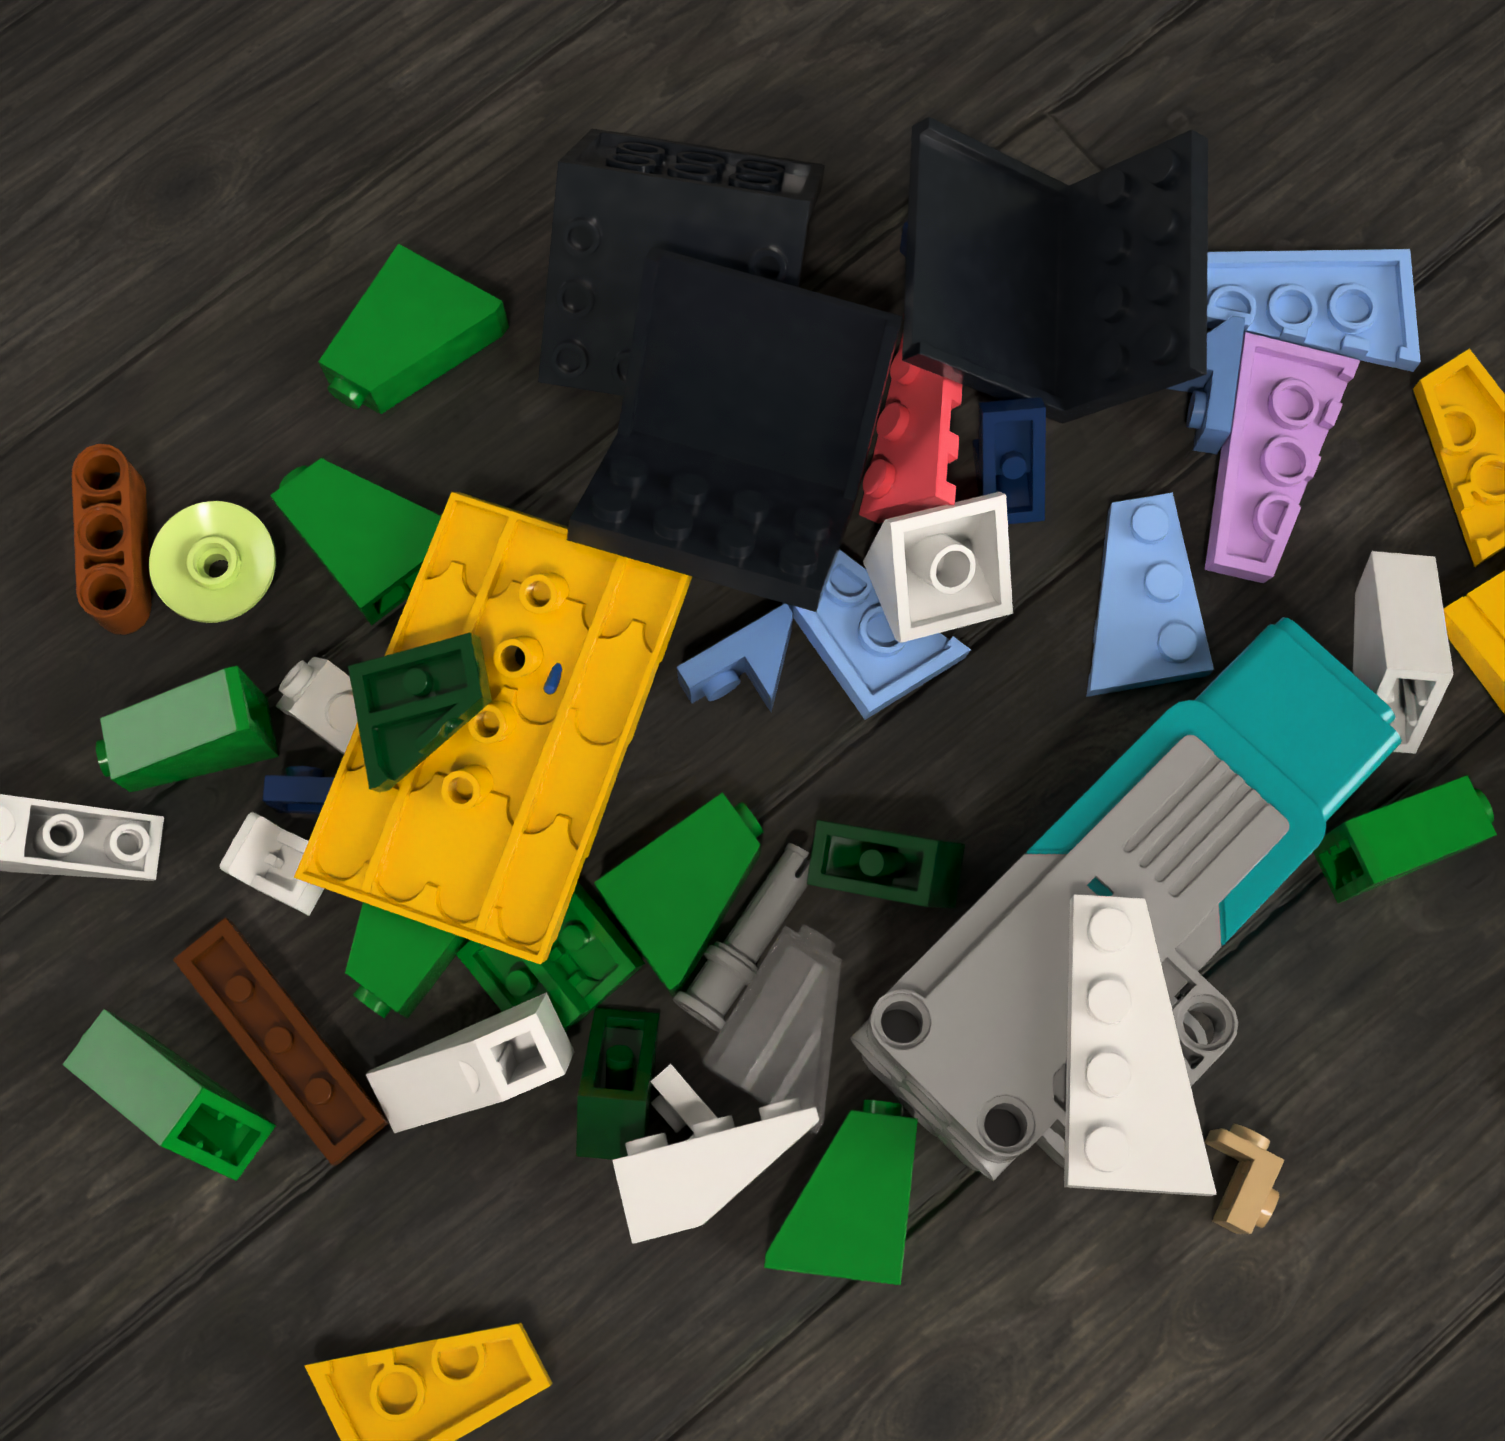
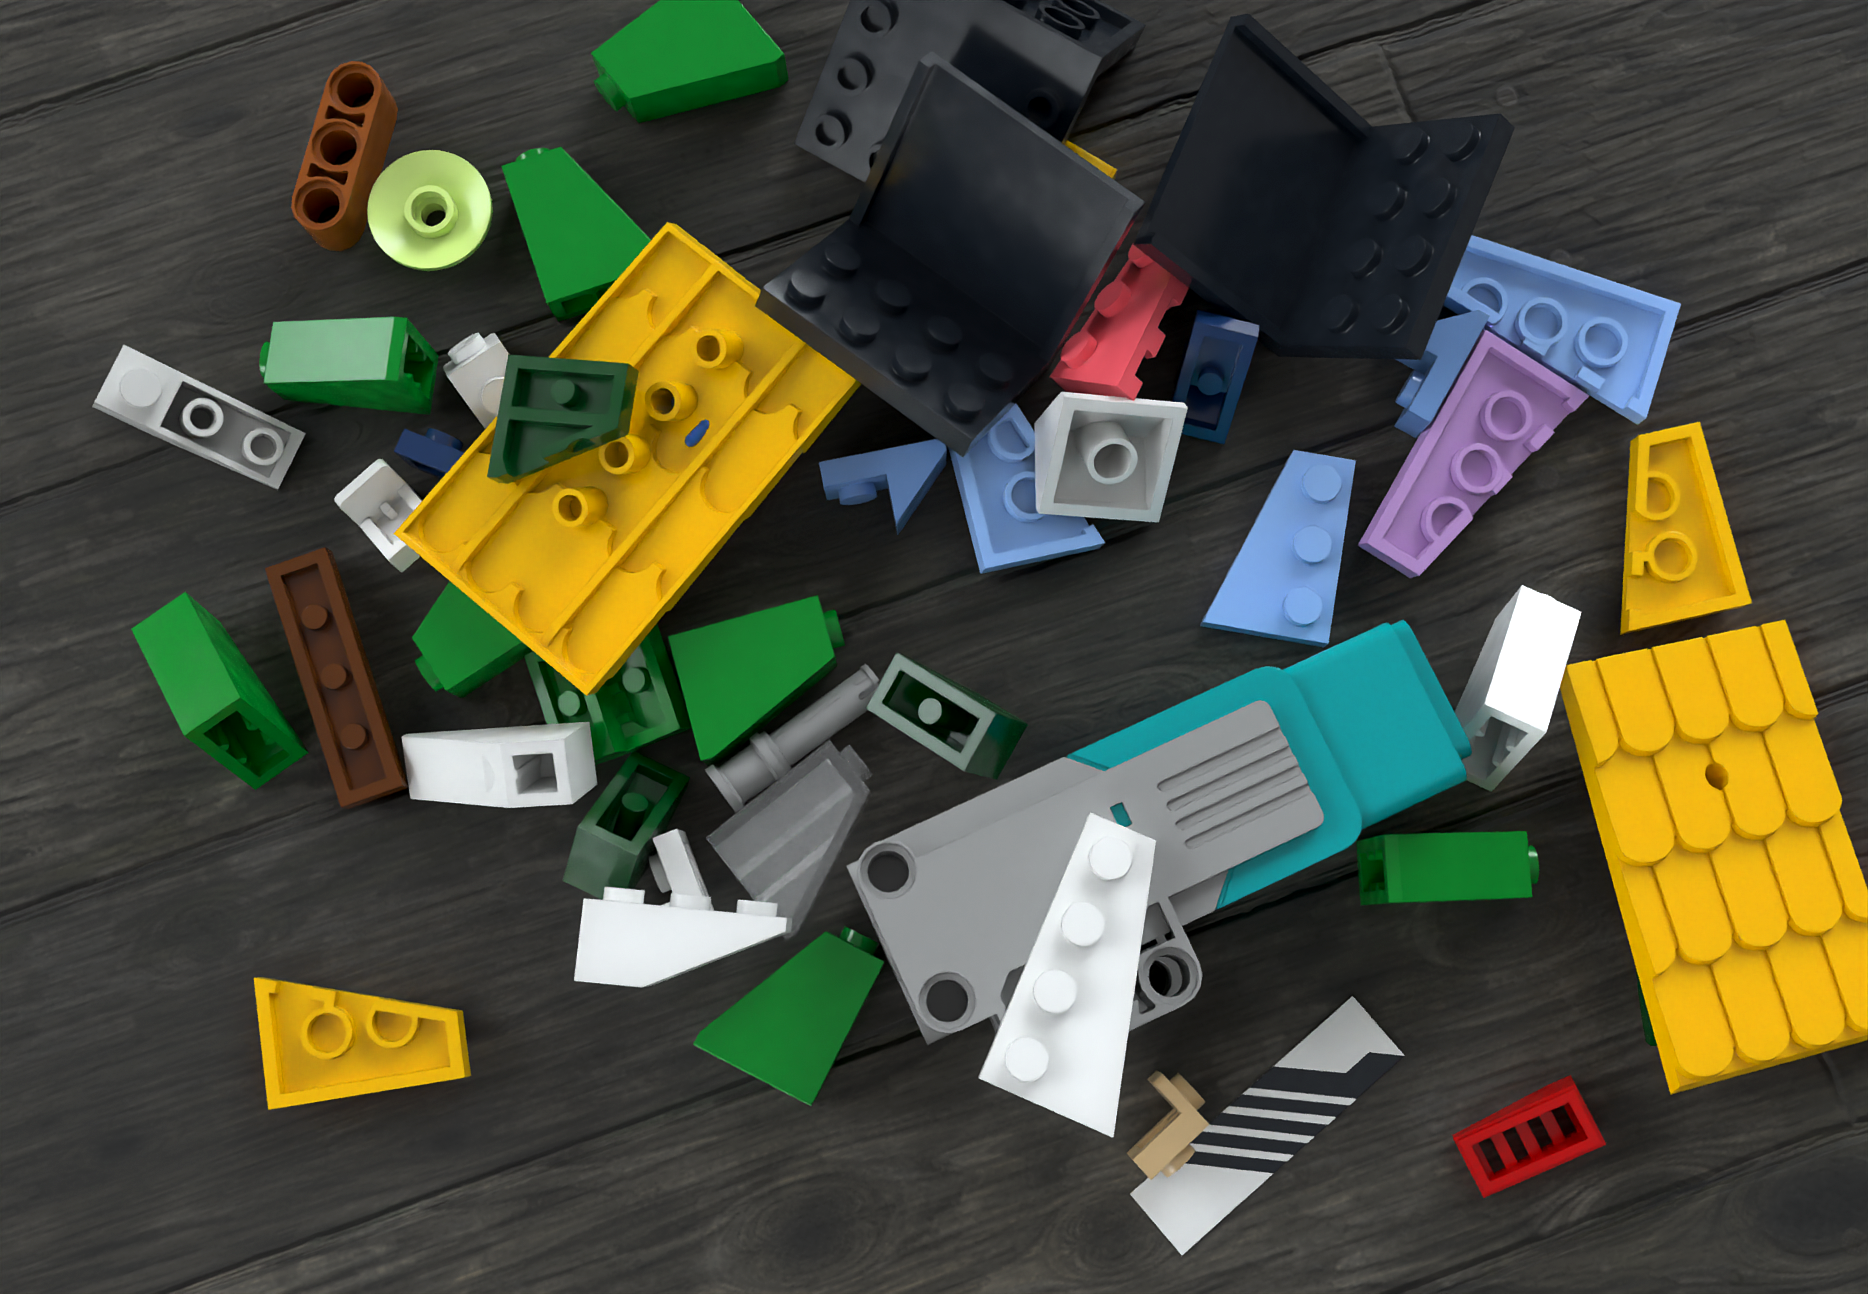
camera: 20 degrees right, 5 degrees up
none -> white sticker [1130,996,1405,1255]

